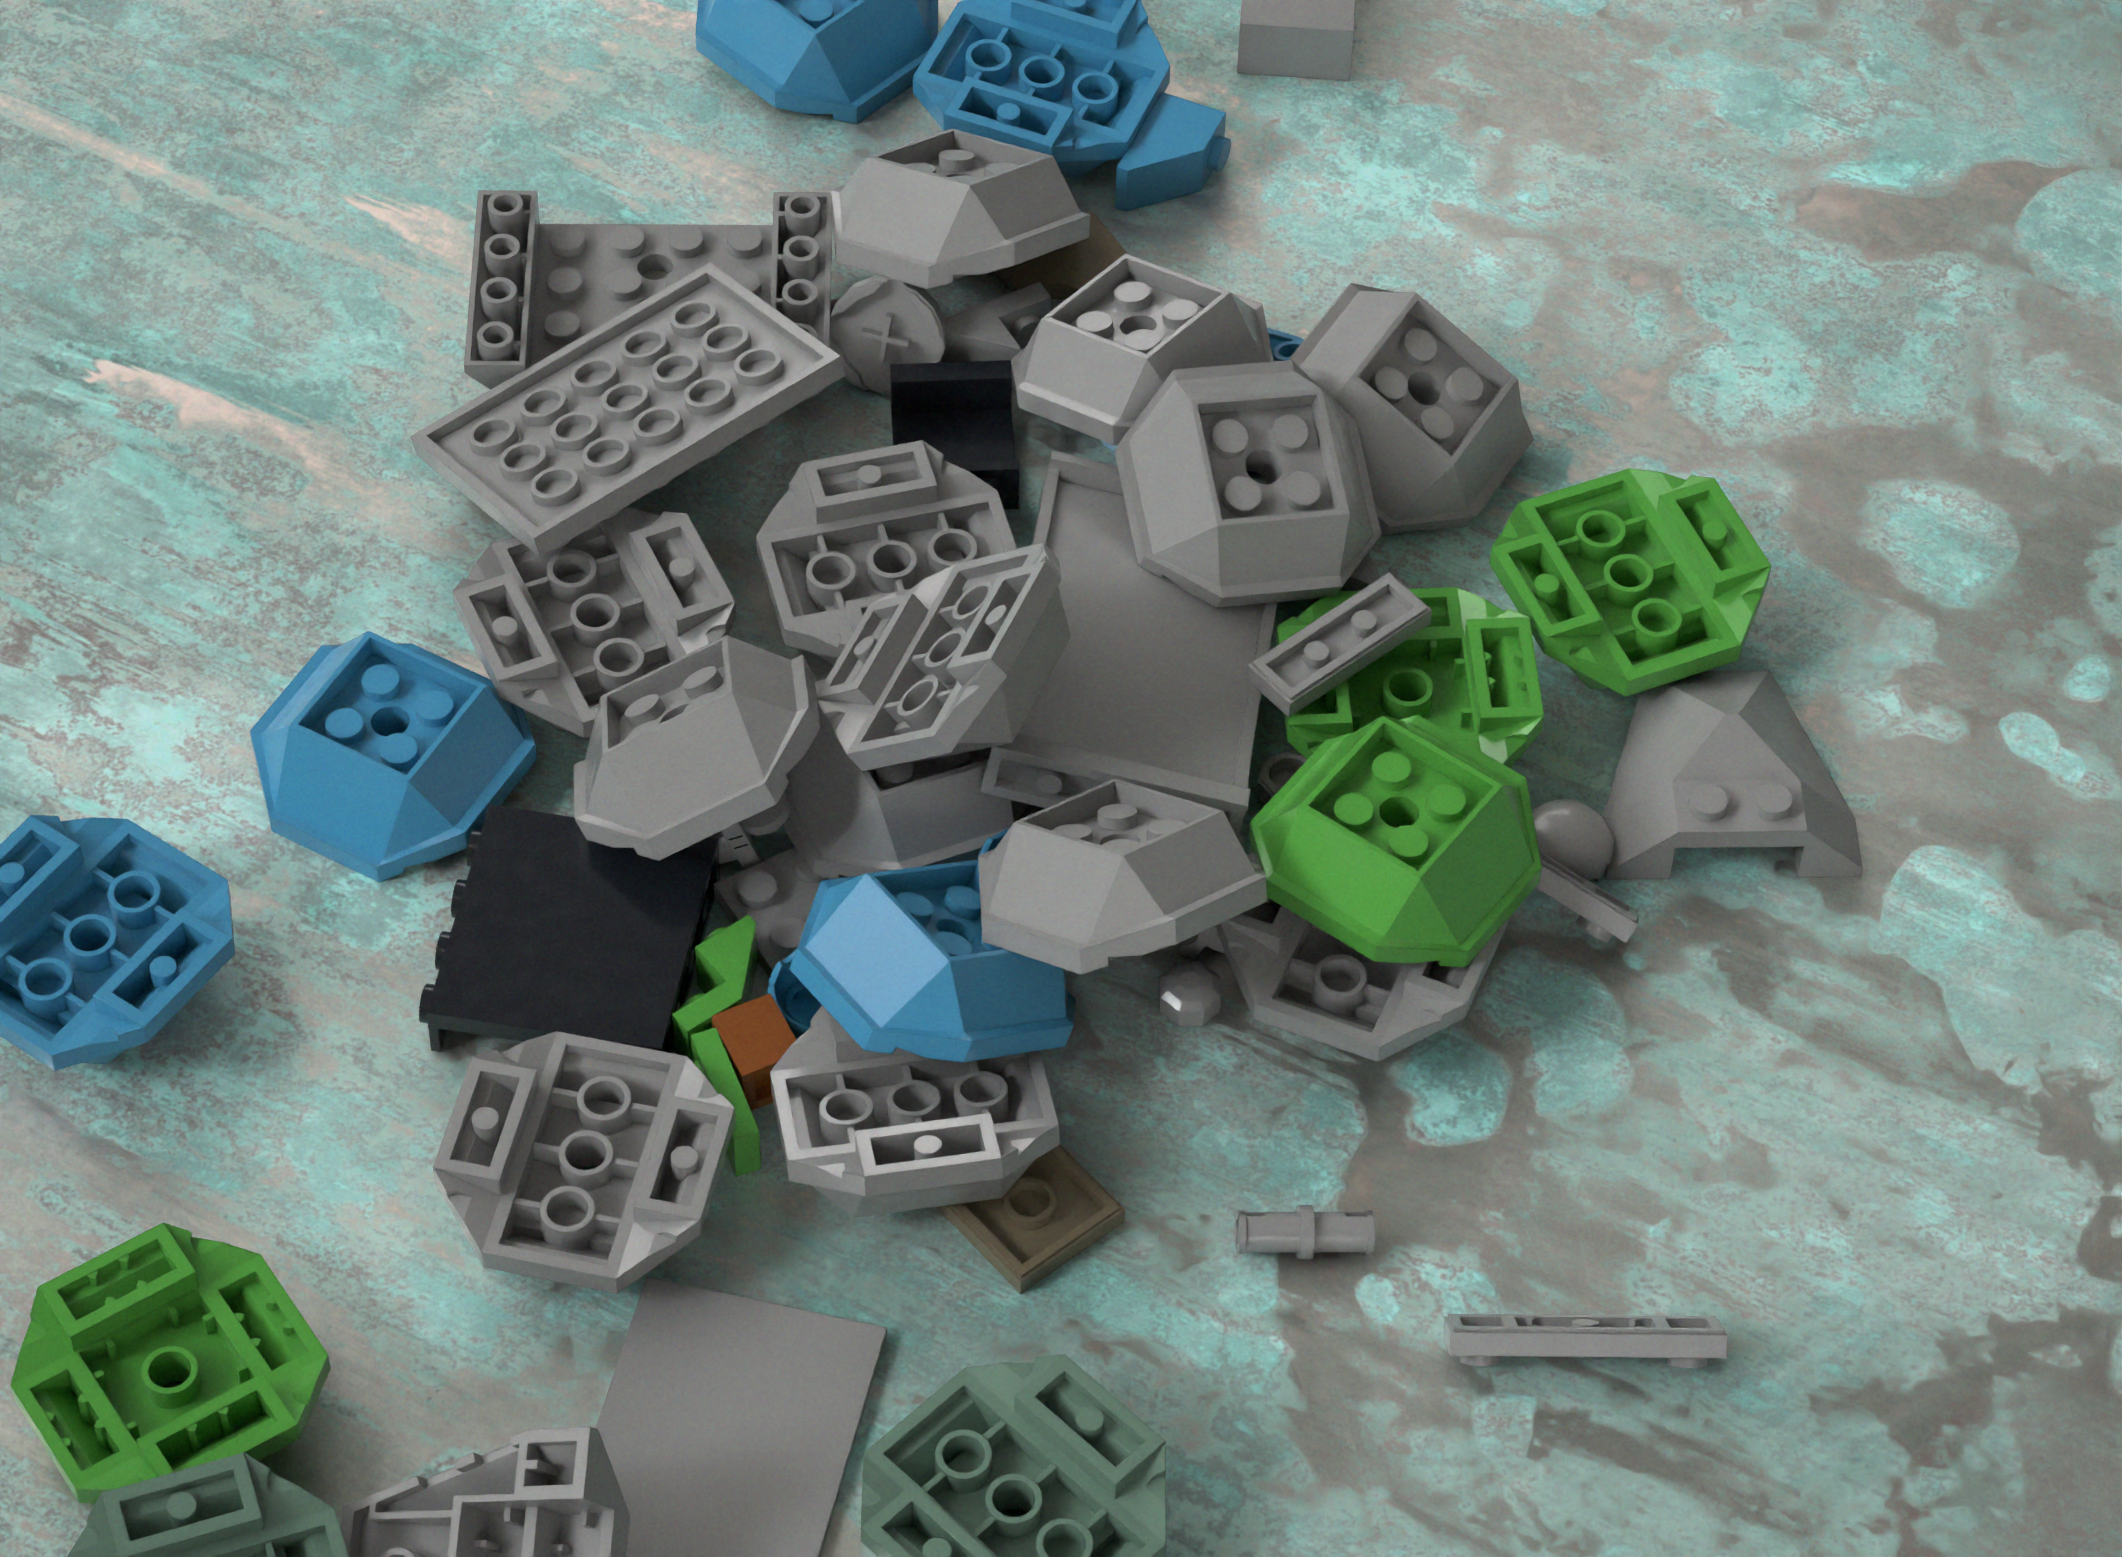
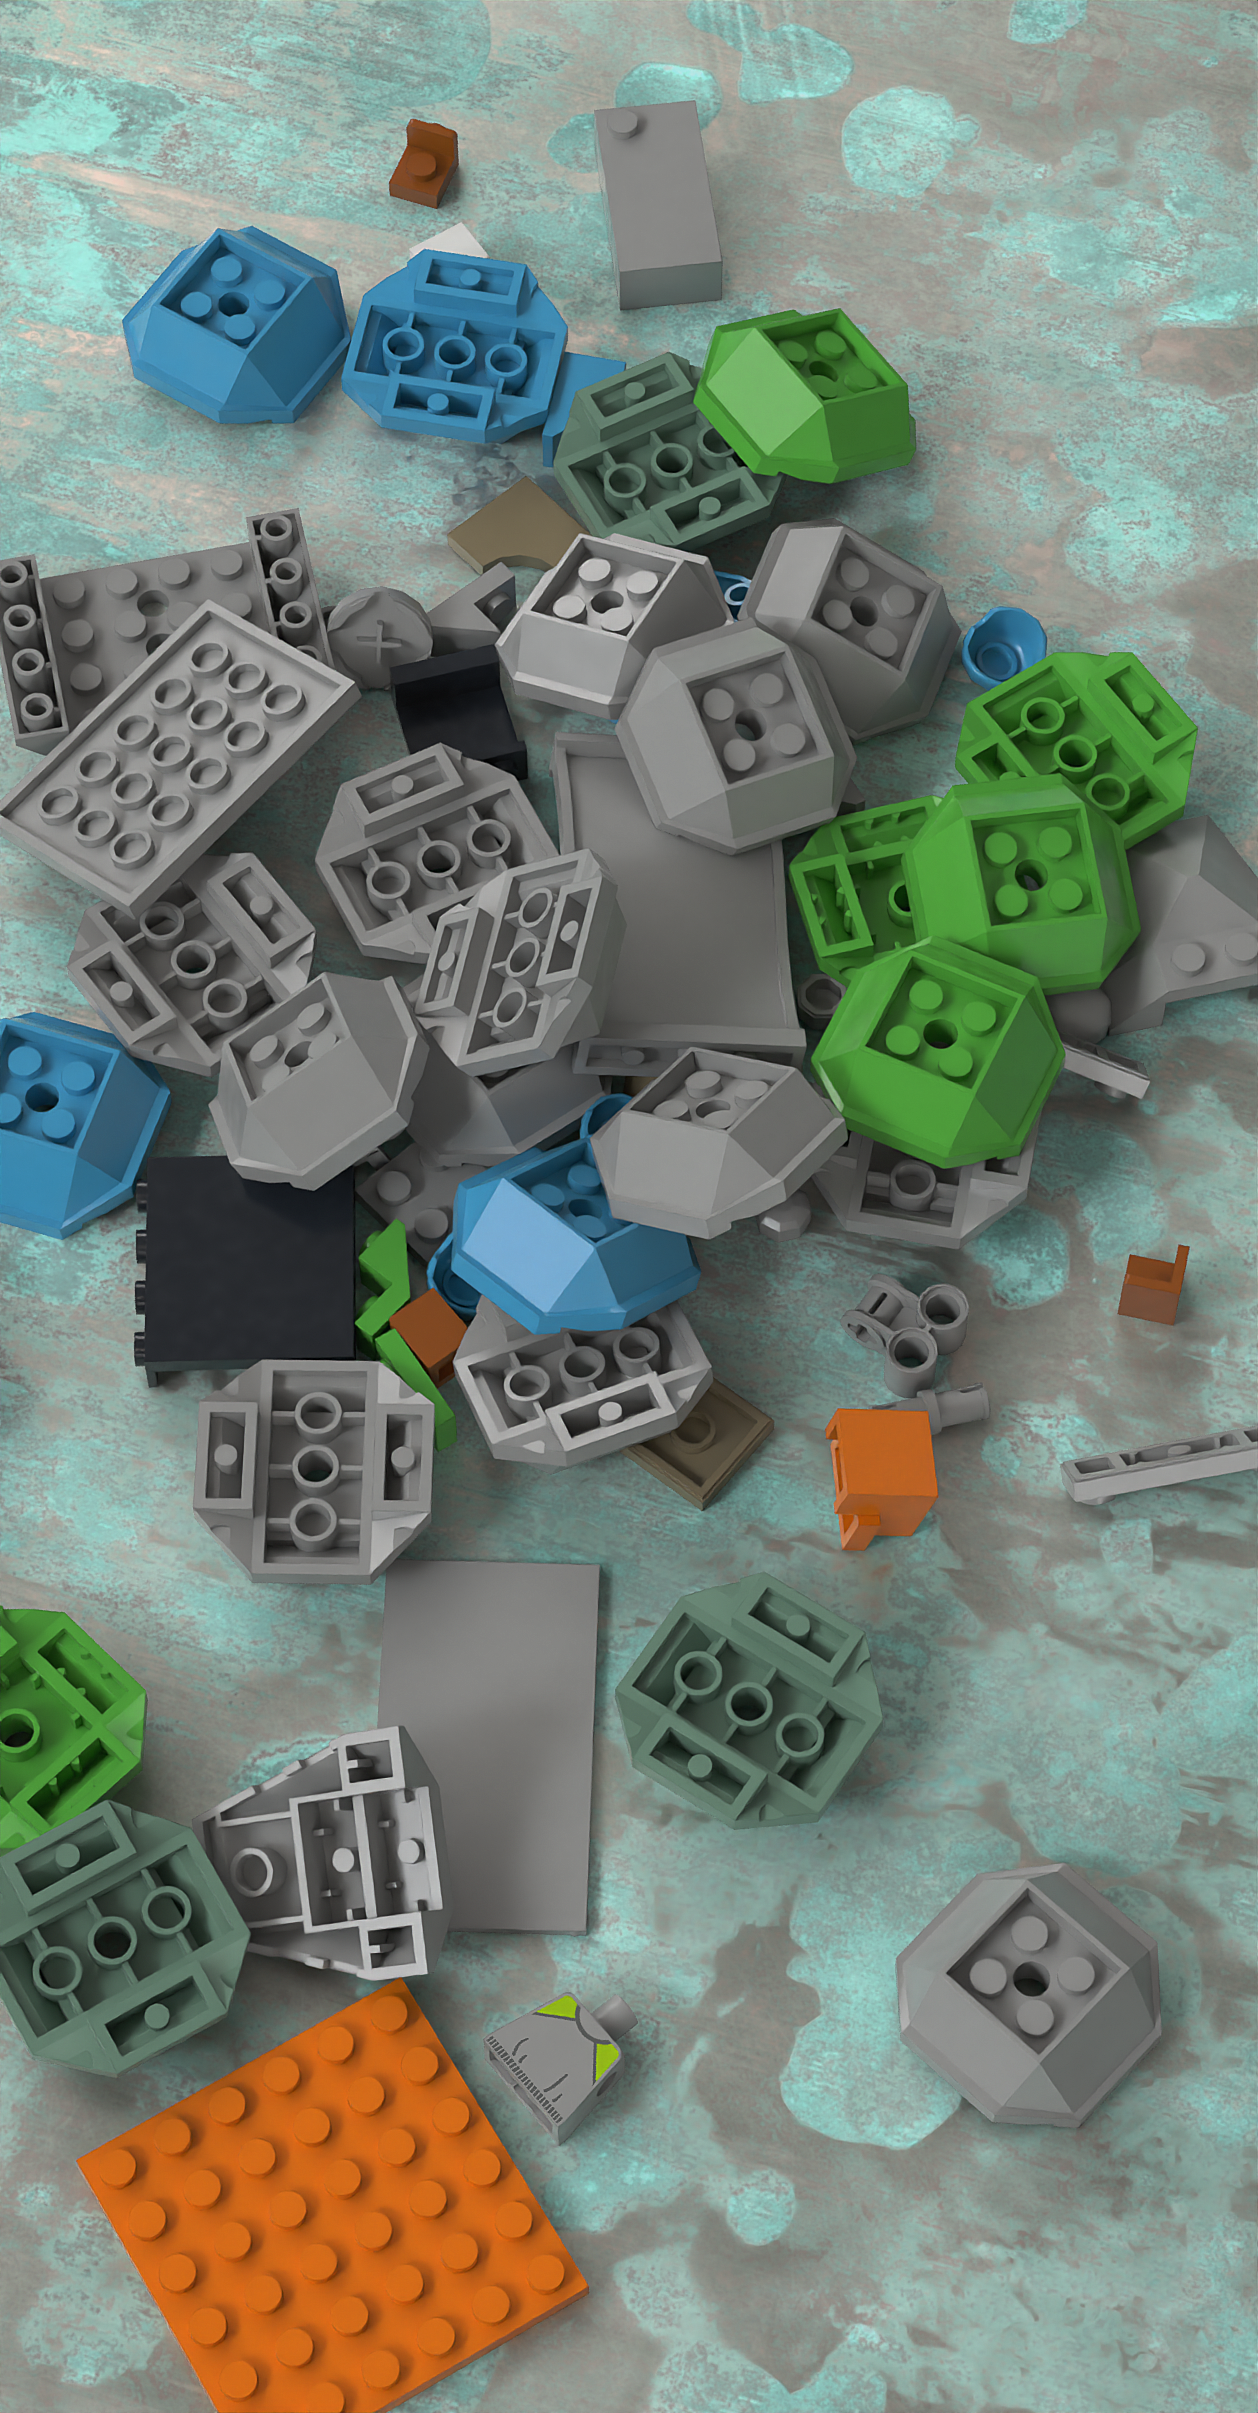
camera: 10 degrees left, 10 degrees up
light grey piece [831,128,1090,289] -> none
light grey tile [1246,572,1432,717] -> none
none -> sand green piece [553,352,788,552]
none -> bright green piece [693,308,916,484]
none -> orange plate [825,1408,939,1551]
none -> light grey piece [840,1273,969,1398]
none -> bright green piece [901,773,1141,995]
none -> dark azure hair [961,606,1047,691]
none -> dark orange panel [1117,1244,1190,1326]

